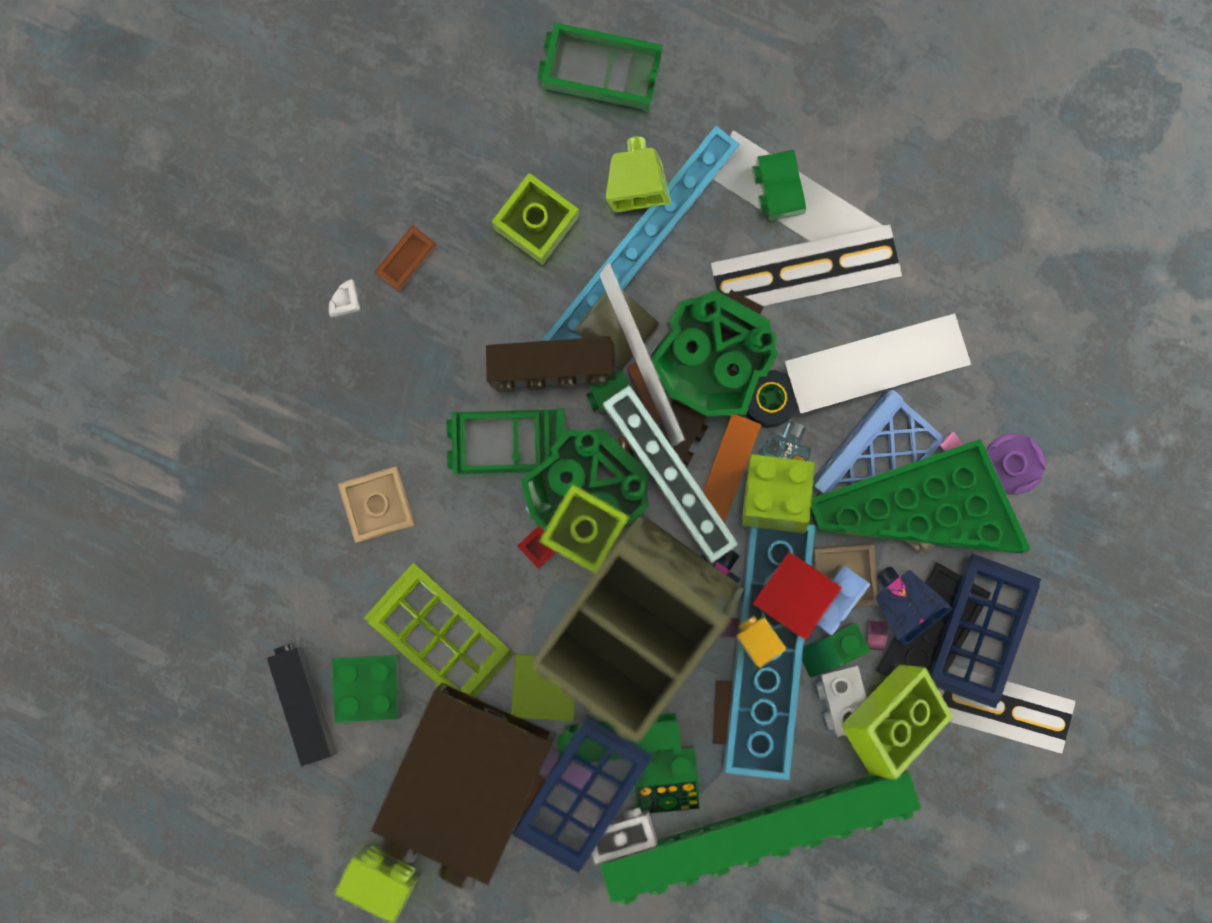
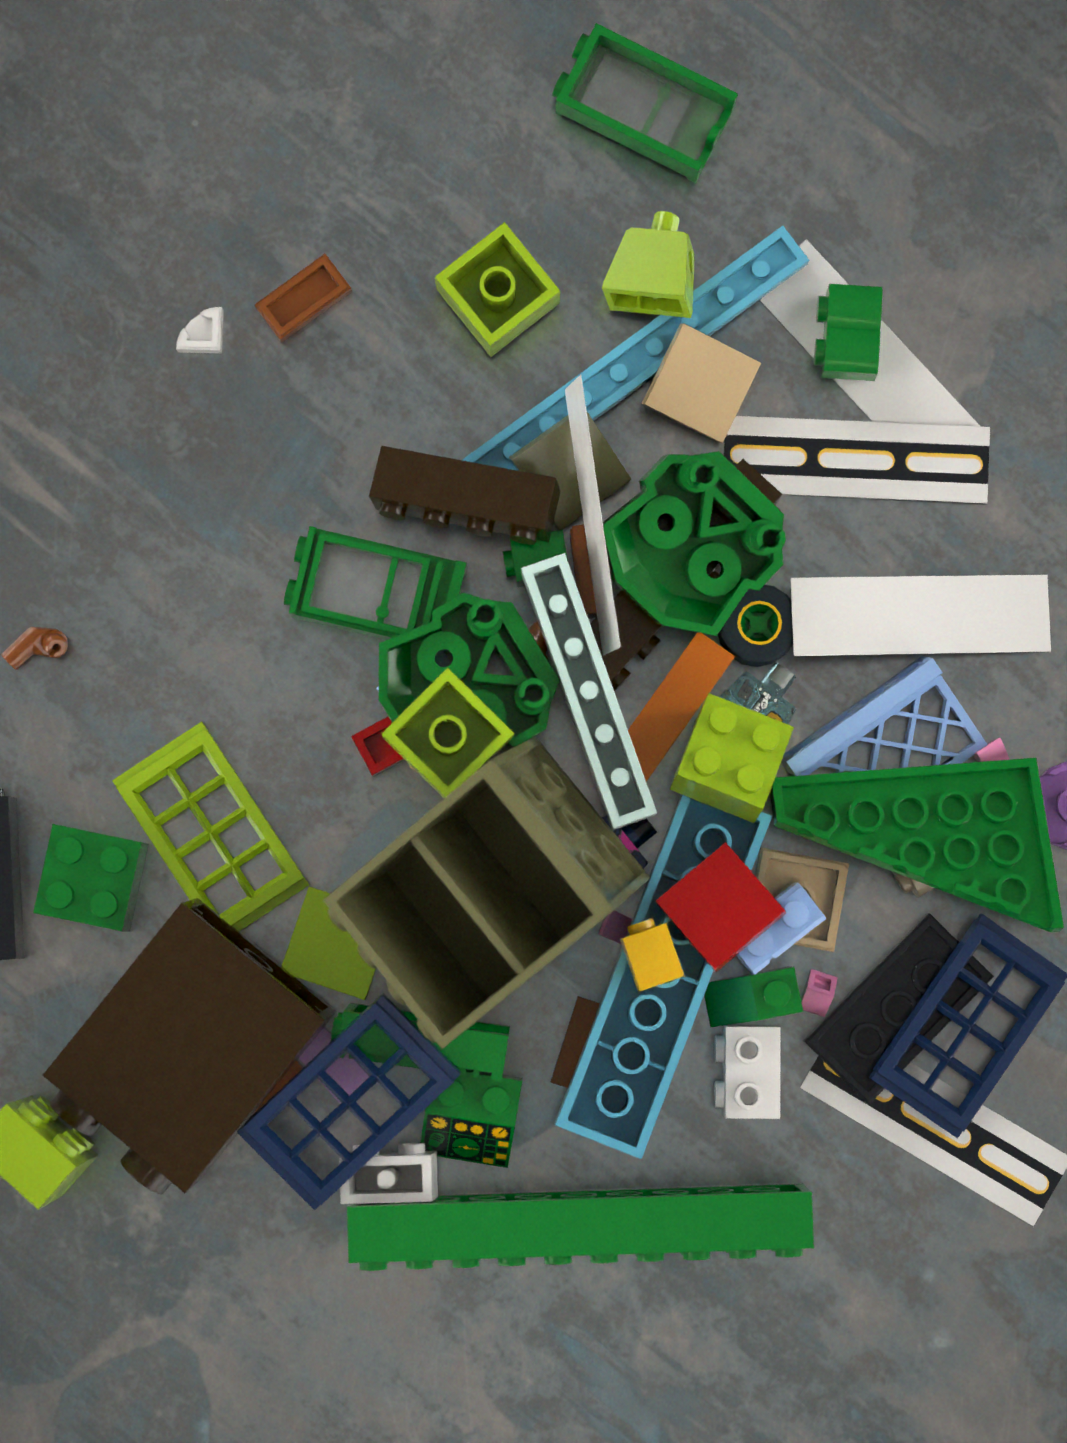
camera: 10 degrees right, 0 degrees up
tan tile [338,466,416,544] -> none
lime brick [841,665,953,779] -> none
dark blue torso [876,566,953,646] -> none
none -> dark orange arm [1,627,68,670]
none -> tan tile [641,323,761,443]

